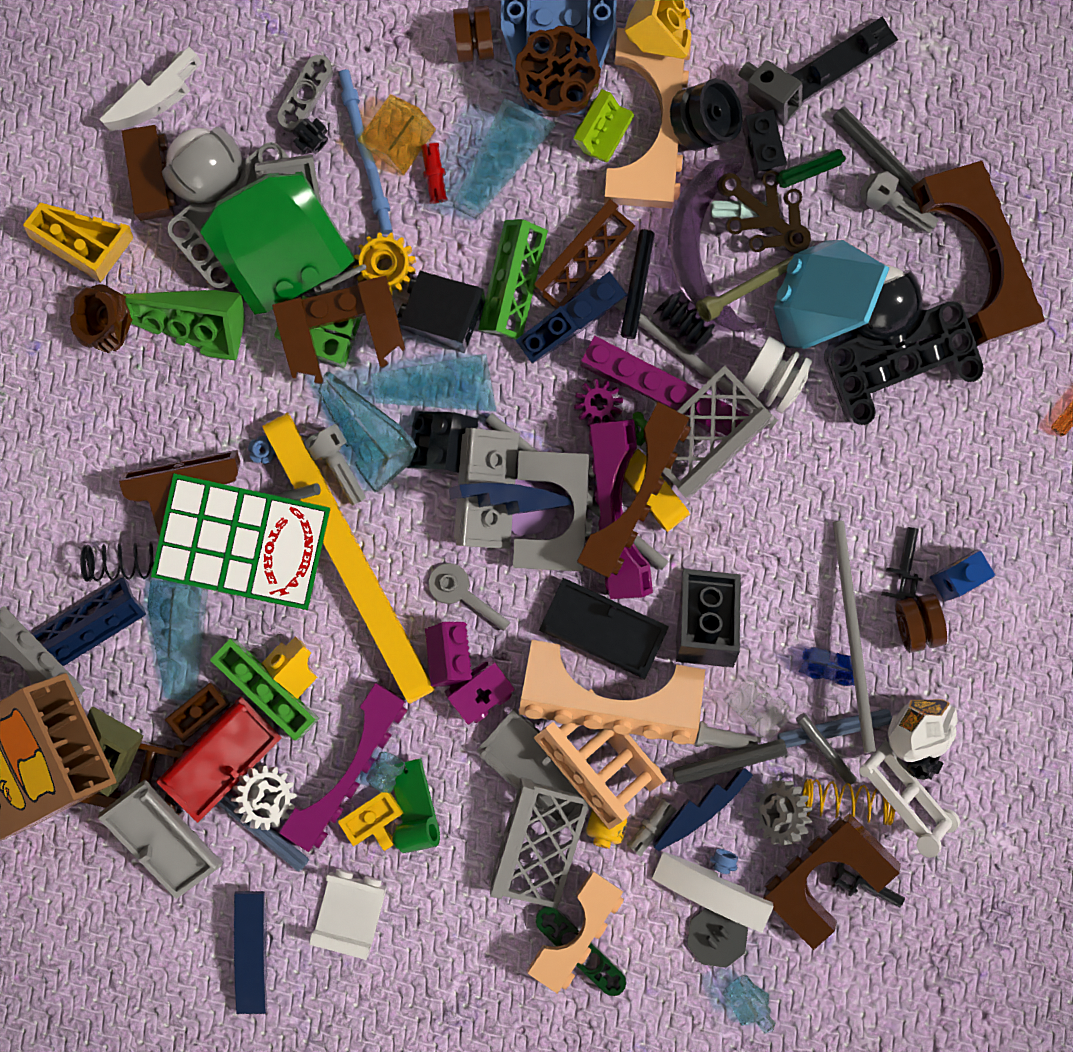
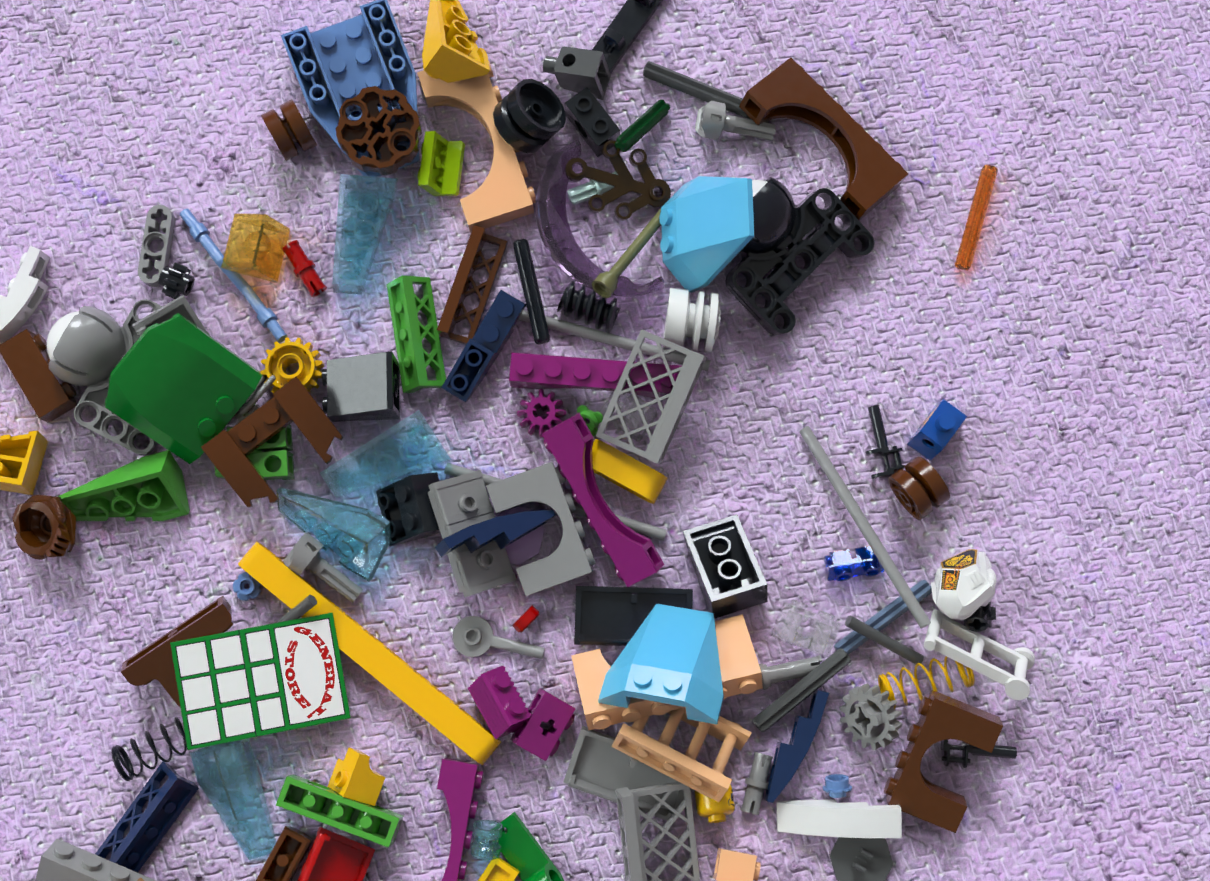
camera: 30 degrees left, 5 degrees down
reddish brown arch [577,402,692,578] -> none
none -> red tile [512,605,539,633]
none -> medium azure wedge [598,604,724,725]

